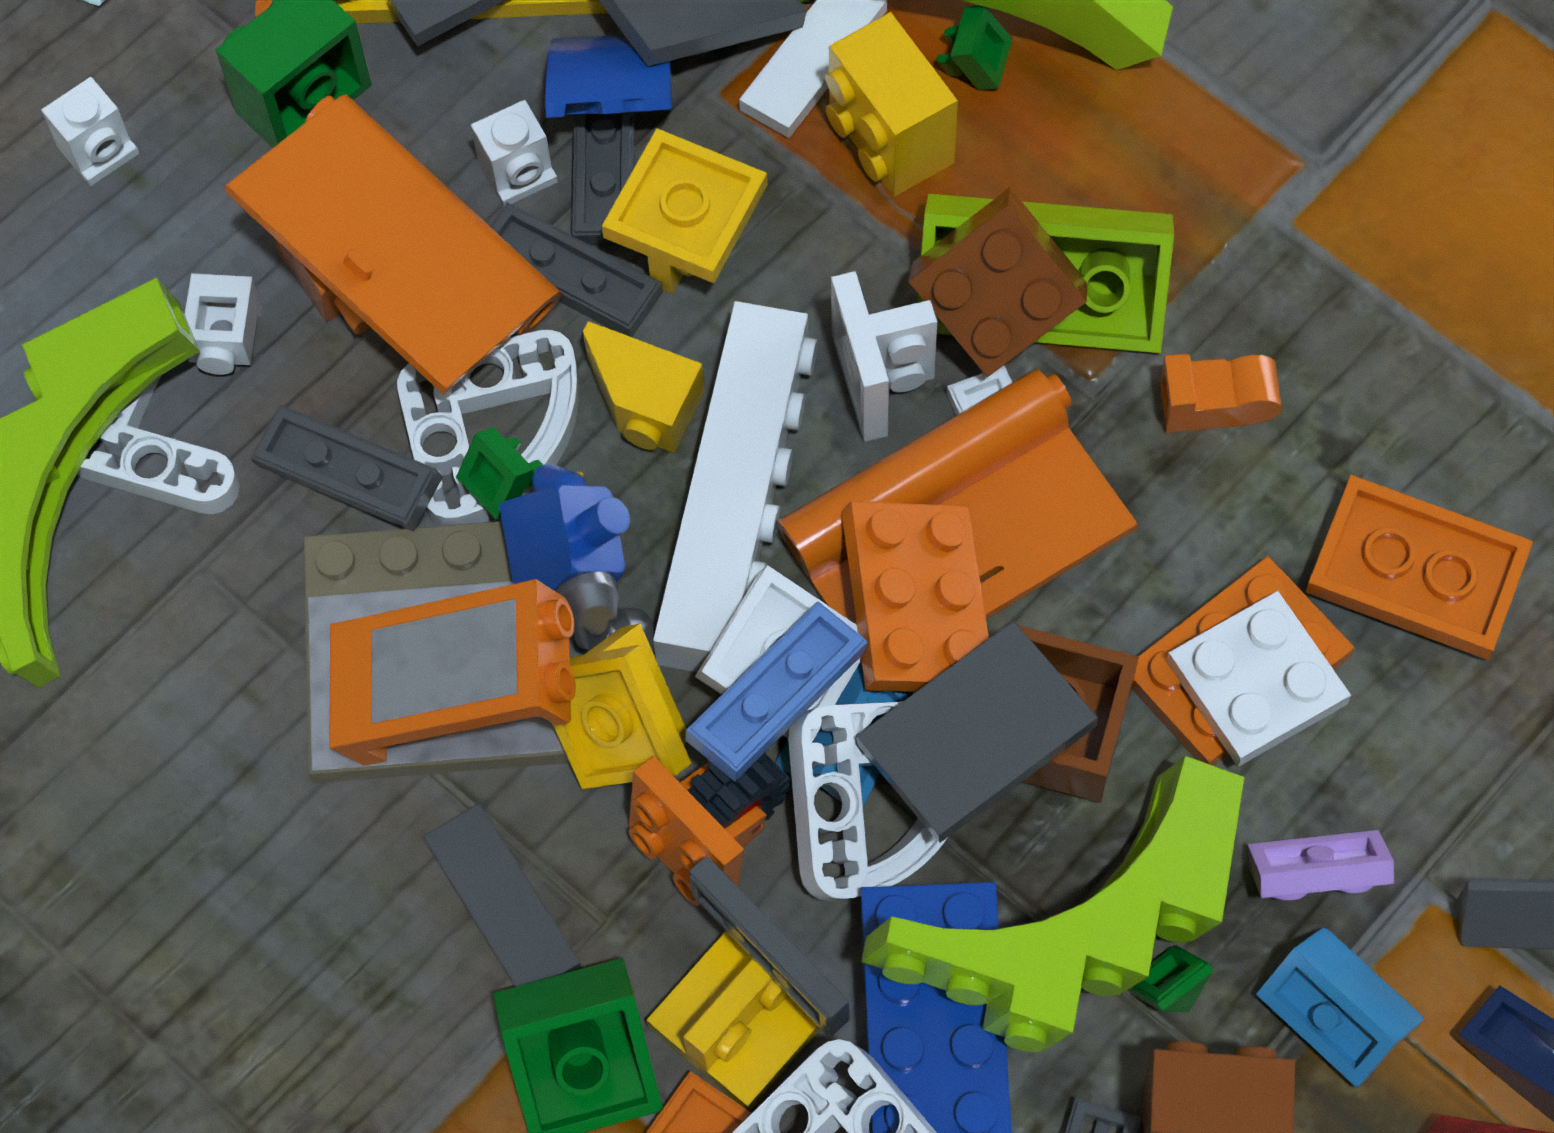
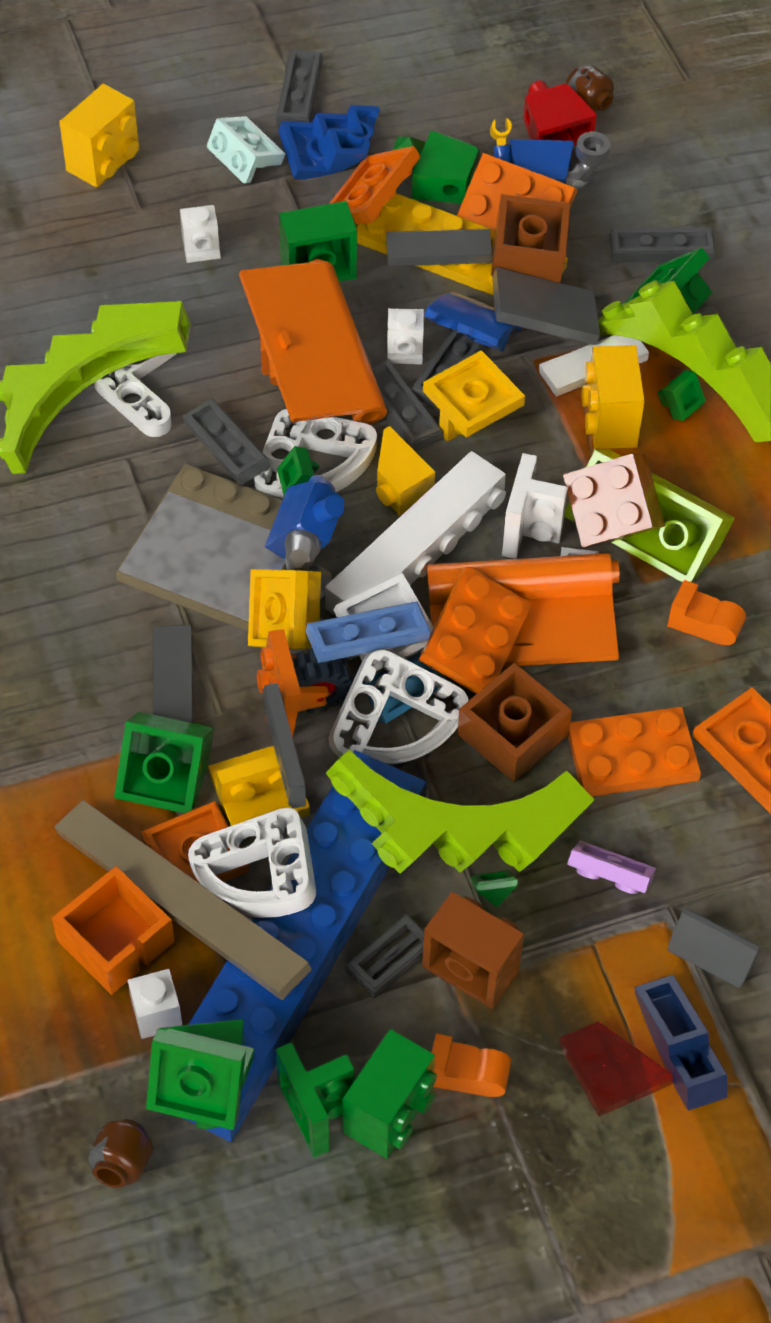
camera: 25 degrees right, 10 degrees down
white brick [185,273,262,375] -> none
panel [329,579,576,766] -> none
dark grey tile [856,621,1098,843] -> none
white plate [1166,591,1351,767] -> none
dark azure panel [1256,928,1424,1088] -> none

